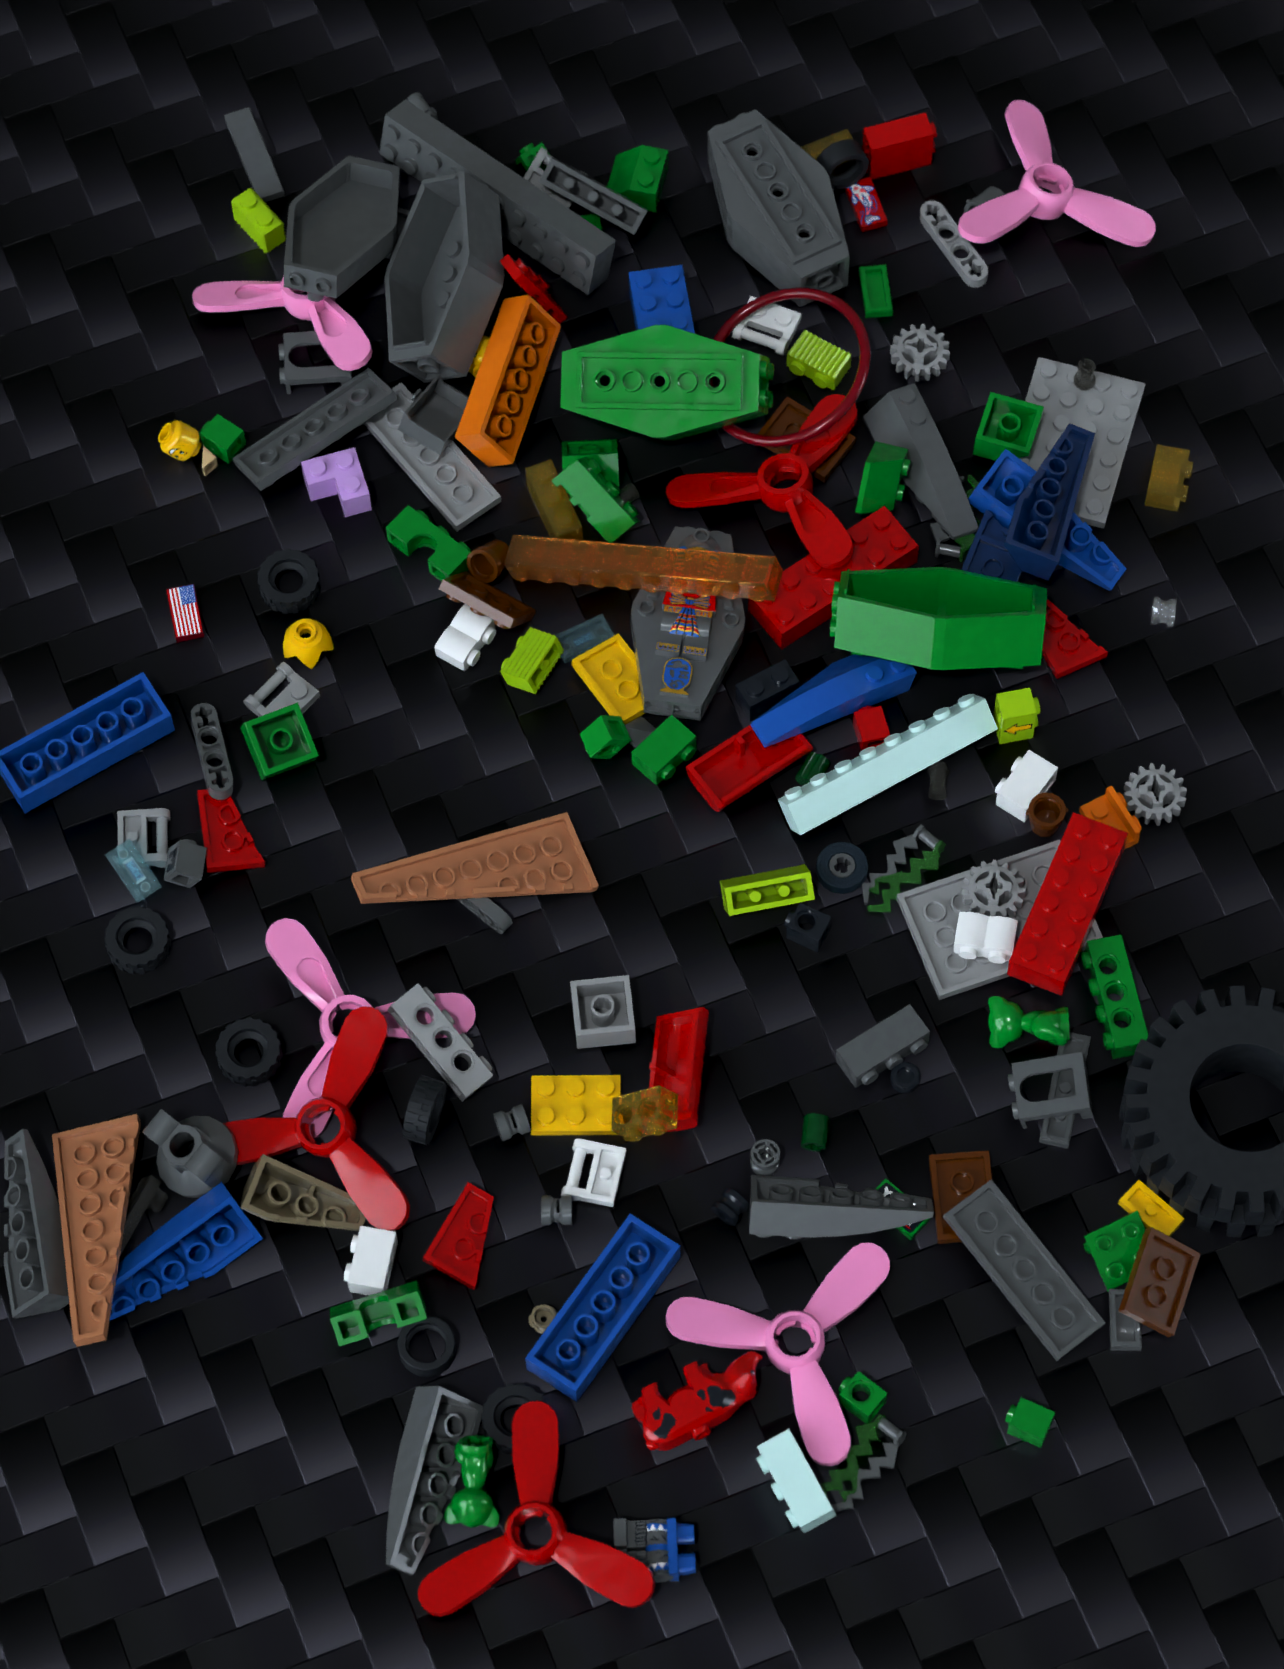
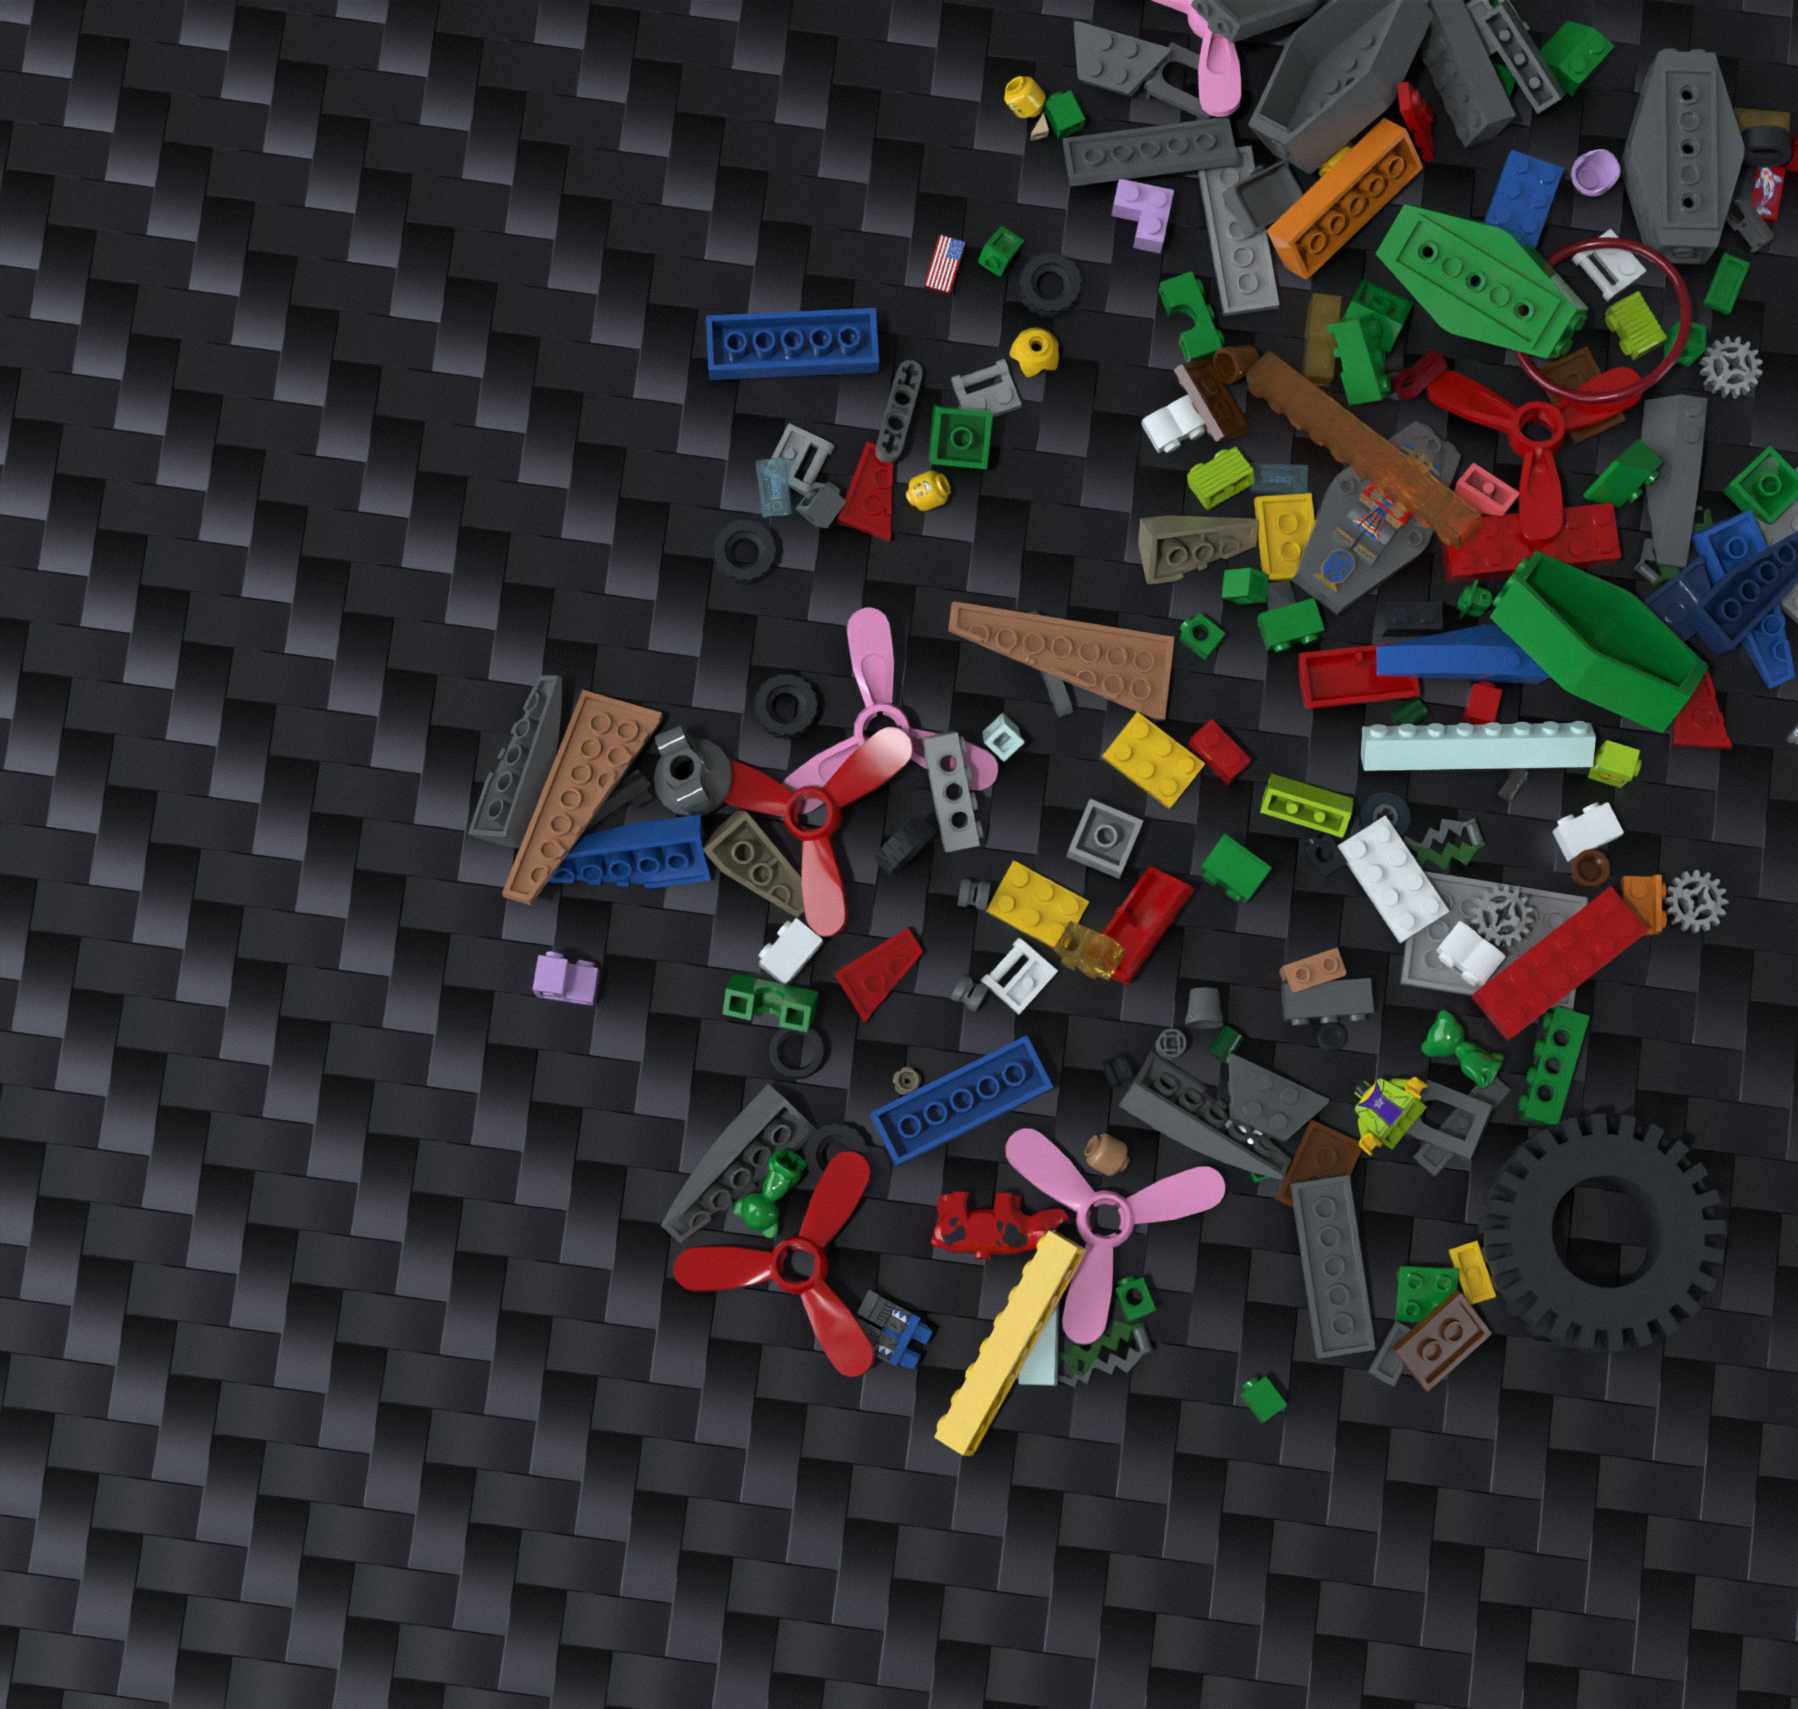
camera: 20 degrees right, 15 degrees up
none -> lavender brick [533,952,600,1006]
none -> yellow head [906,470,950,512]
none -> yellow brick [934,1230,1087,1456]
none -> green bracket [978,226,1025,277]
none -> light aqua brick [983,713,1025,761]
none -> dark grey wing [1074,20,1174,97]
none -> medium nougat head [1084,1133,1129,1176]
none -> yellow plate [1102,712,1205,810]
none -> dark tan wedge [1138,515,1259,585]
none -> green brick [1179,613,1226,661]
none -> dark grey piece [1185,988,1223,1030]
none -> red brick [1188,719,1251,786]
none -> green slope [1199,834,1272,904]
none -> dark grey wing [1226,1053,1330,1142]
none -> nougat bracket [1279,948,1346,993]
none -> white plate [1337,816,1449,944]
none -> torso [1355,1077,1428,1156]
none -> dark red piece [1392,349,1448,400]
none -> coral slope [1453,463,1520,516]
none -> green hinge [1456,579,1493,619]
none -> lavender hair [1571,149,1621,197]
none -> green brick [1664,321,1706,366]
none -> dark grey piece [1725,196,1774,253]

